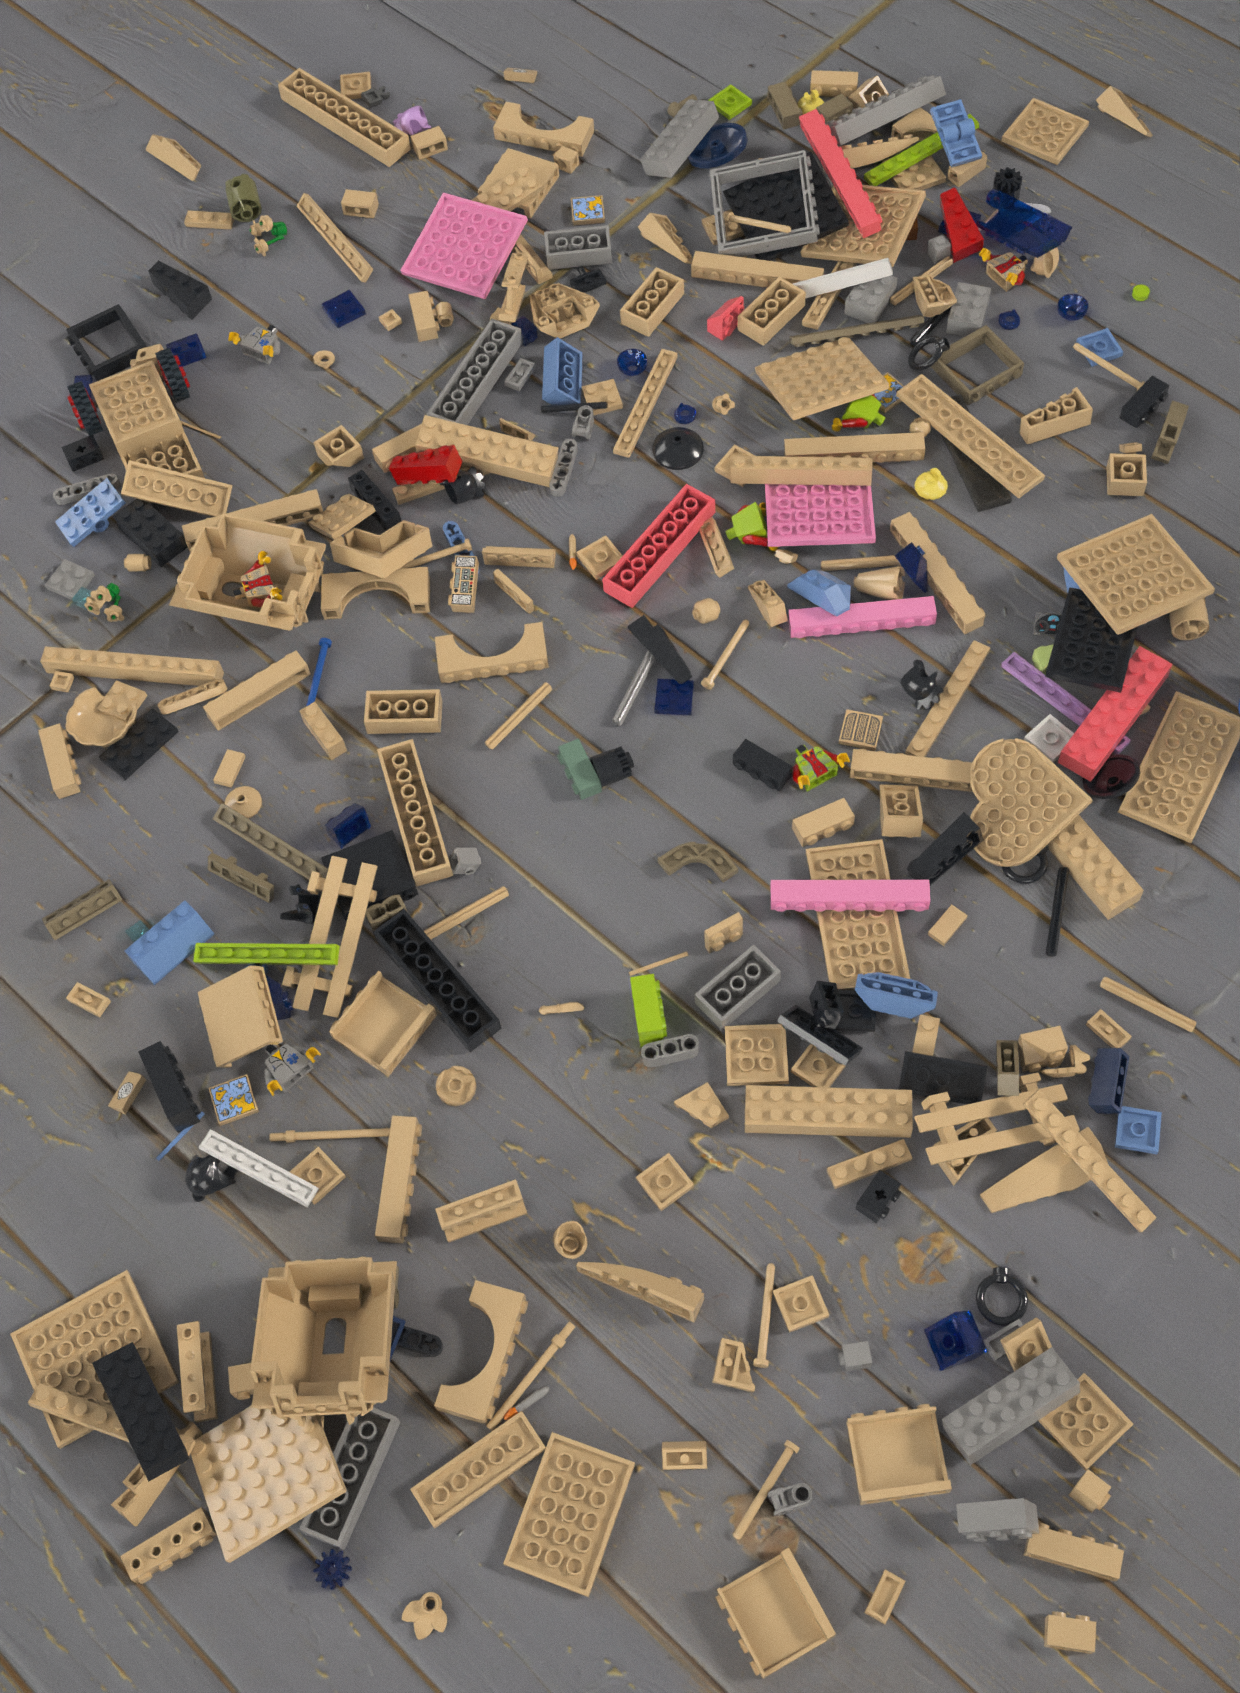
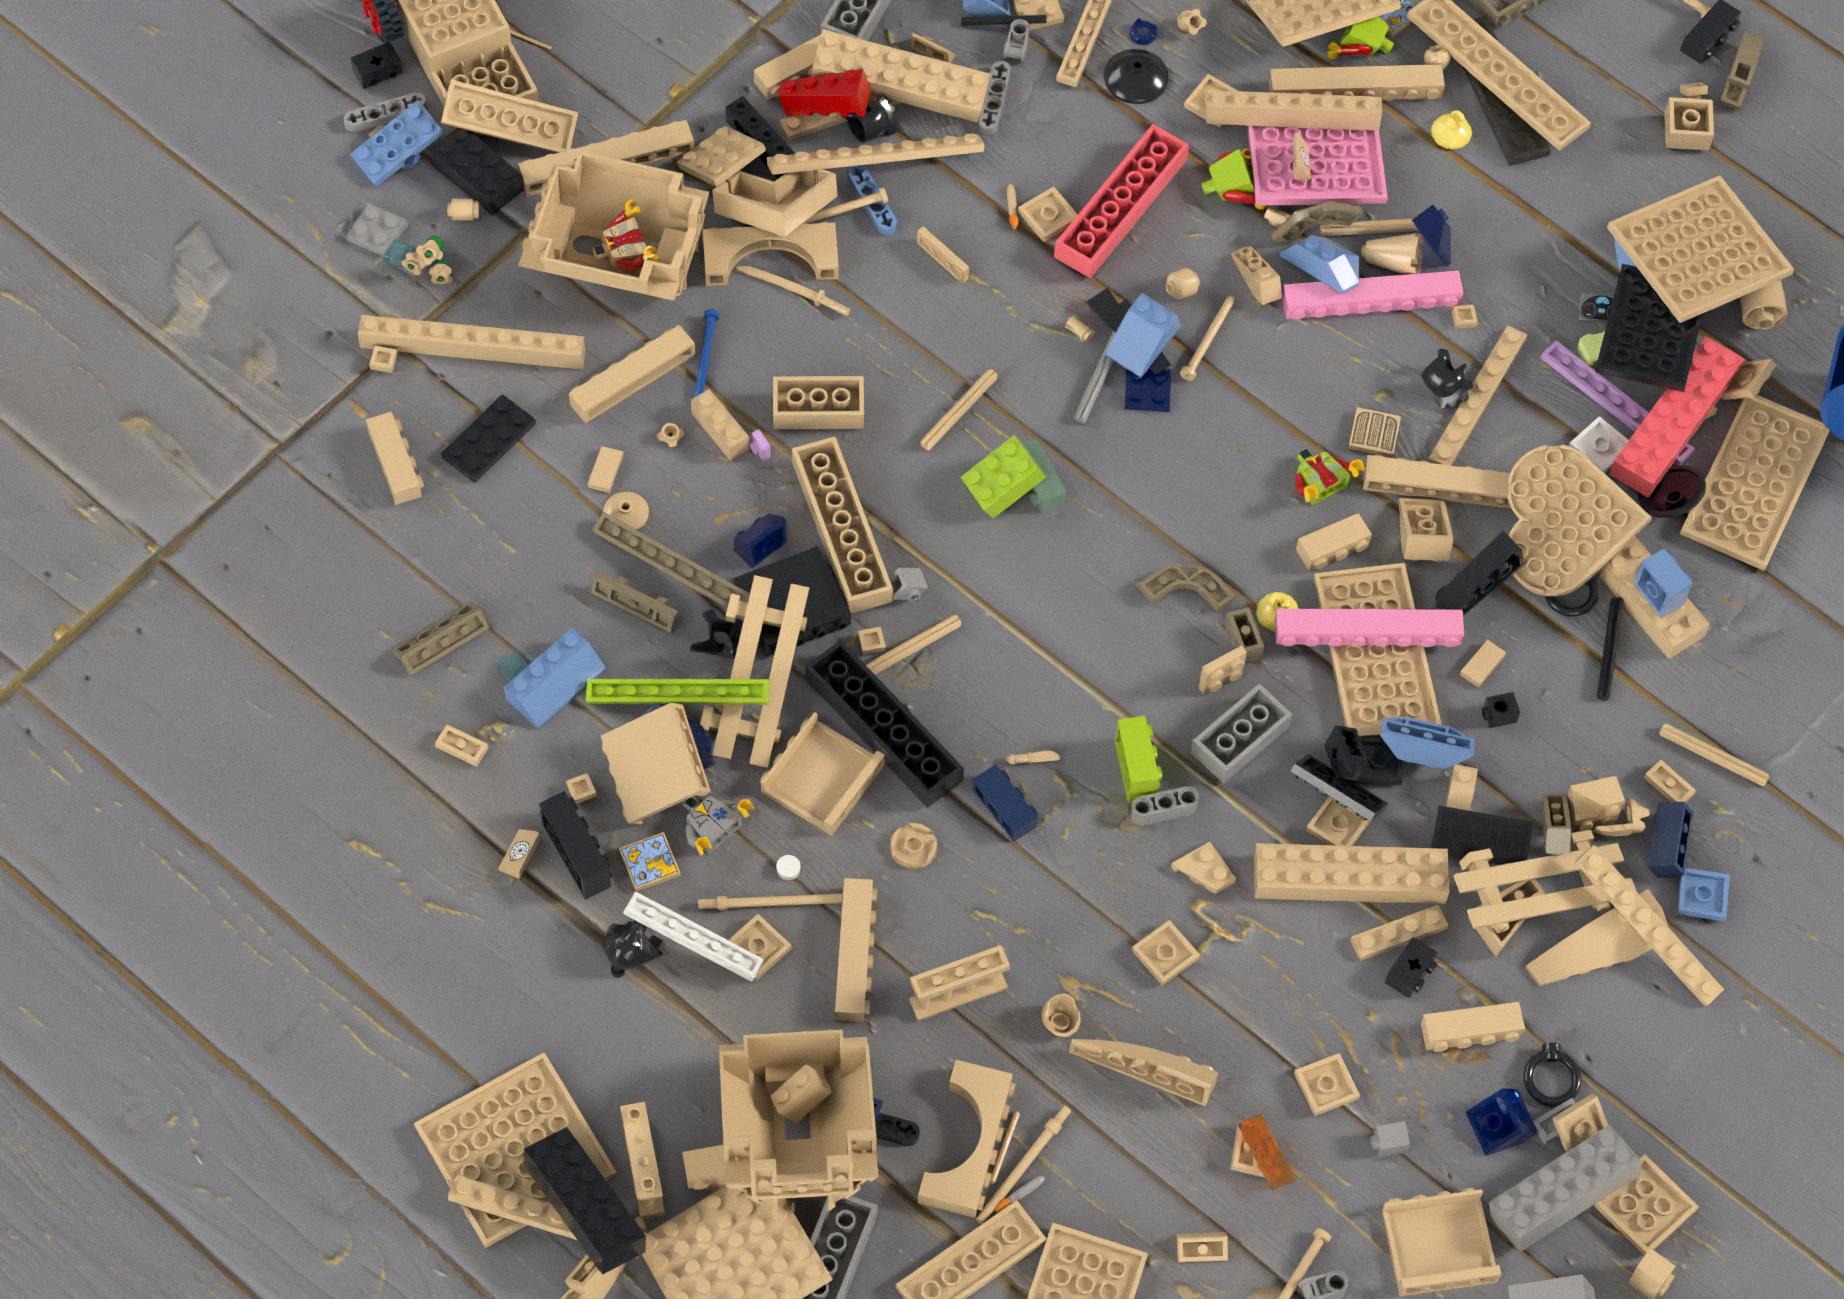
camera: 10 degrees left, 0 degrees up
tan animal [66,680,148,747] -> none
medium blue piece [156,1111,205,1161] -> none
tan beam [157,679,227,715] -> none
tan slope [313,425,364,467] -> none
dark tan brick [365,895,407,931] -> none
tan arch [435,622,549,683] -> none
brick [448,555,479,613] -> none
tan fence [482,546,556,568] -> none
black gear [590,746,634,788] -> none
tan piece [629,951,688,976] -> none
tan plate [699,517,734,578] -> none
tan plate [725,1024,789,1086] -> none
black brick [733,739,793,792] -> none
tan bar [753,1263,775,1368] -> none
tan brick [890,512,985,635] -> none
tan wedge [1020,387,1093,444] -> none
none -> tan plate [566,773,597,804]
none -> tan plate [657,423,684,447]
none -> tan sword [737,266,850,316]
none -> lavender plate [750,429,771,461]
none -> tan plate [767,134,984,175]
none -> tan brick [770,1064,832,1123]
none -> white tile [776,855,800,880]
none -> tan plate [858,627,886,655]
none -> lime brick [961,435,1047,518]
none -> dark blue brick [972,764,1038,842]
none -> tan axle [990,1111,1020,1184]
none -> tan pin [1065,316,1095,342]
none -> medium blue slope [1105,293,1181,378]
none -> dark tan brick [1225,607,1264,664]
none -> clear orange plate [1238,1113,1295,1191]
none -> light yellow hair [1256,592,1298,632]
none -> dark tan plate [1271,200,1363,245]
none -> tan slope [1292,133,1311,180]
none -> tan brick [1420,1002,1525,1052]
none -> tan tile [1451,304,1478,329]
none -> black brick [1481,692,1520,728]
none -> medium blue brick [1634,548,1693,618]
none -> tan plate [1721,359,1776,400]

